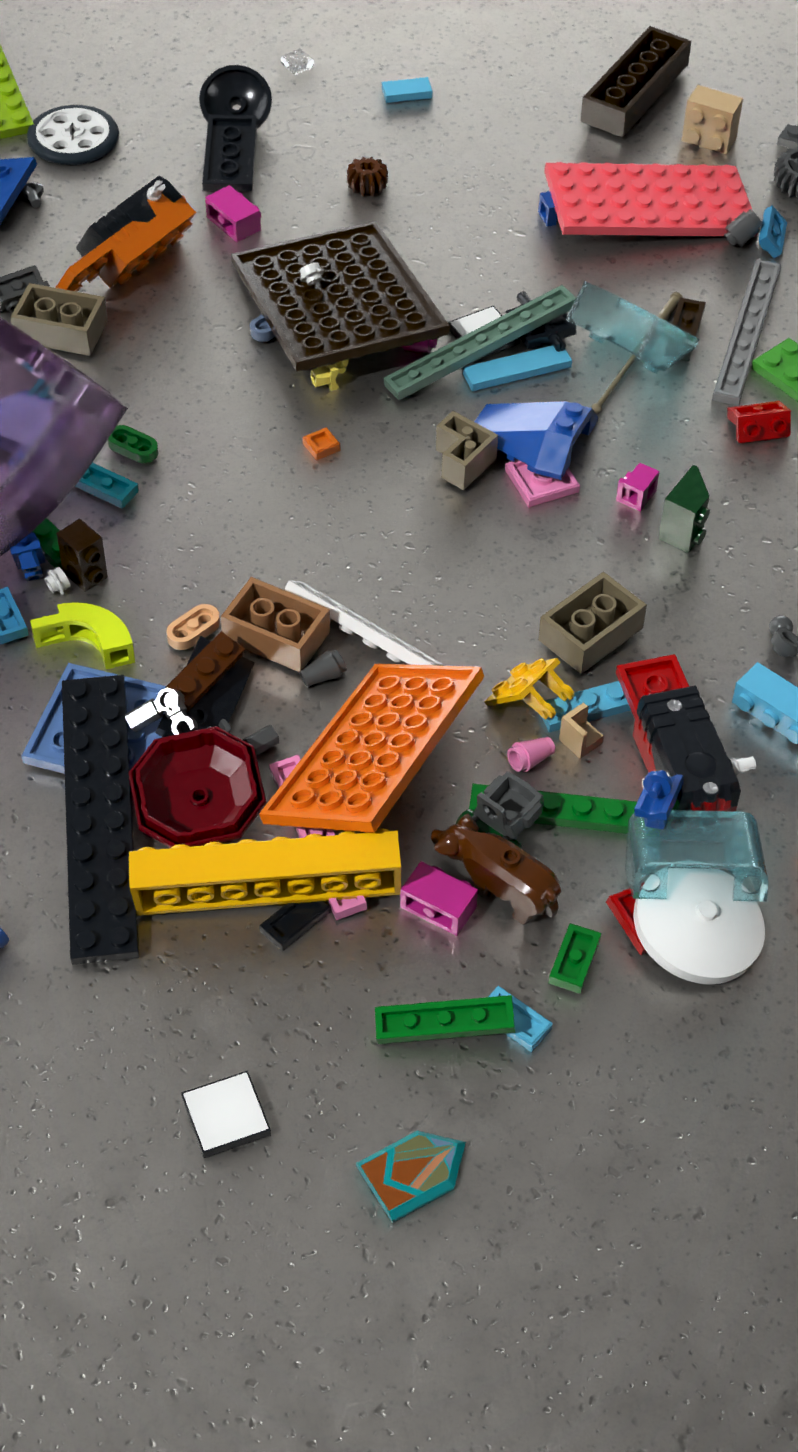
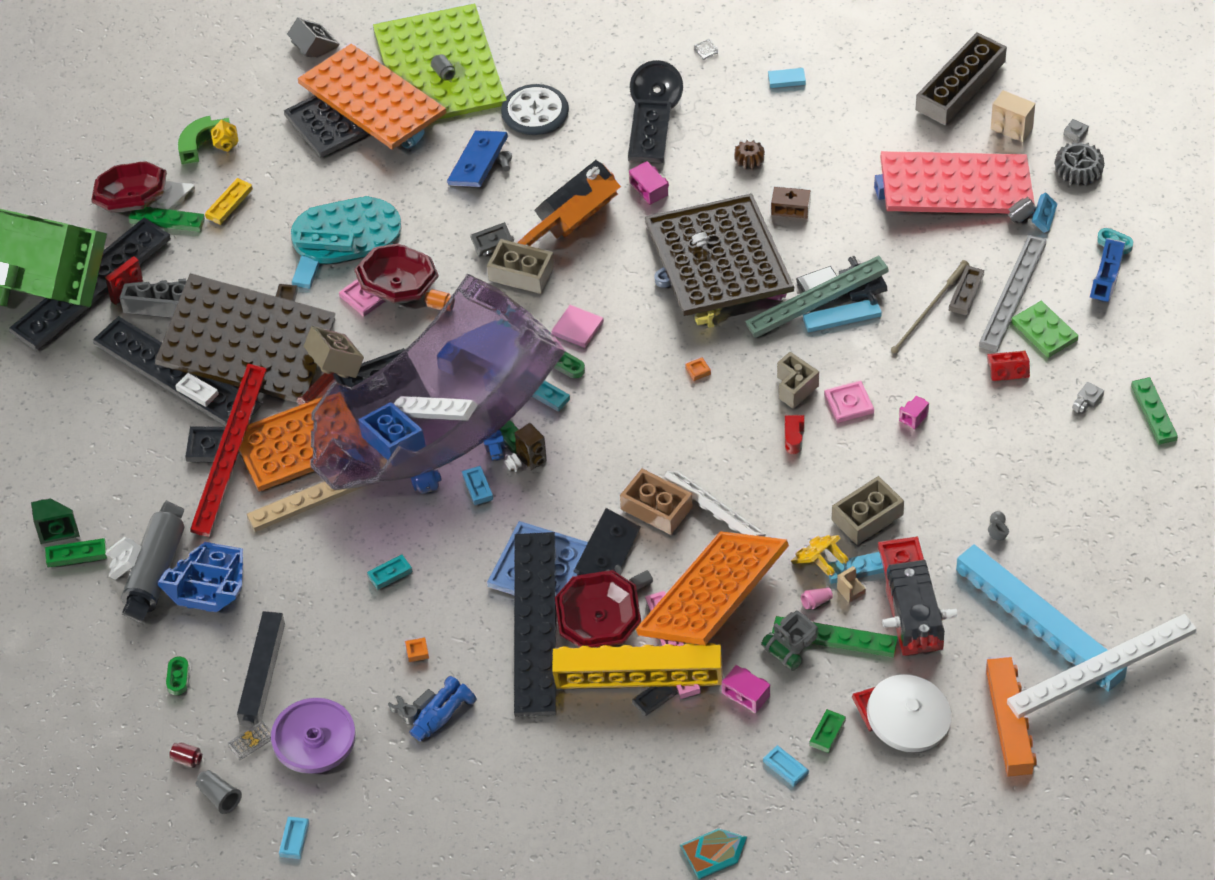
camera: 10 degrees right, 0 degrees up
neon yellow arch [30,602,135,670] -> none
bar [125,688,198,735] -> none
reddish brown plate [165,631,245,712] -> none
light nougat plate [166,604,220,650] -> none
white tile [181,1070,271,1158] -> none
dark grey cone [299,649,347,687] -> none
green plate [375,995,515,1044] -> none
reddish brown animal [431,814,561,925] -> none
wedge [474,401,598,480] -> none
clear light blue windscreen [565,281,700,374] -> none
clear light blue windscreen [625,810,768,902] -> none
blue hips [634,770,683,829] -> none
dark green slope [658,465,710,553] -> none
none -> bright pink tile [551,305,604,348]
none -> brick [771,187,811,219]
none -> red leg [785,415,804,454]

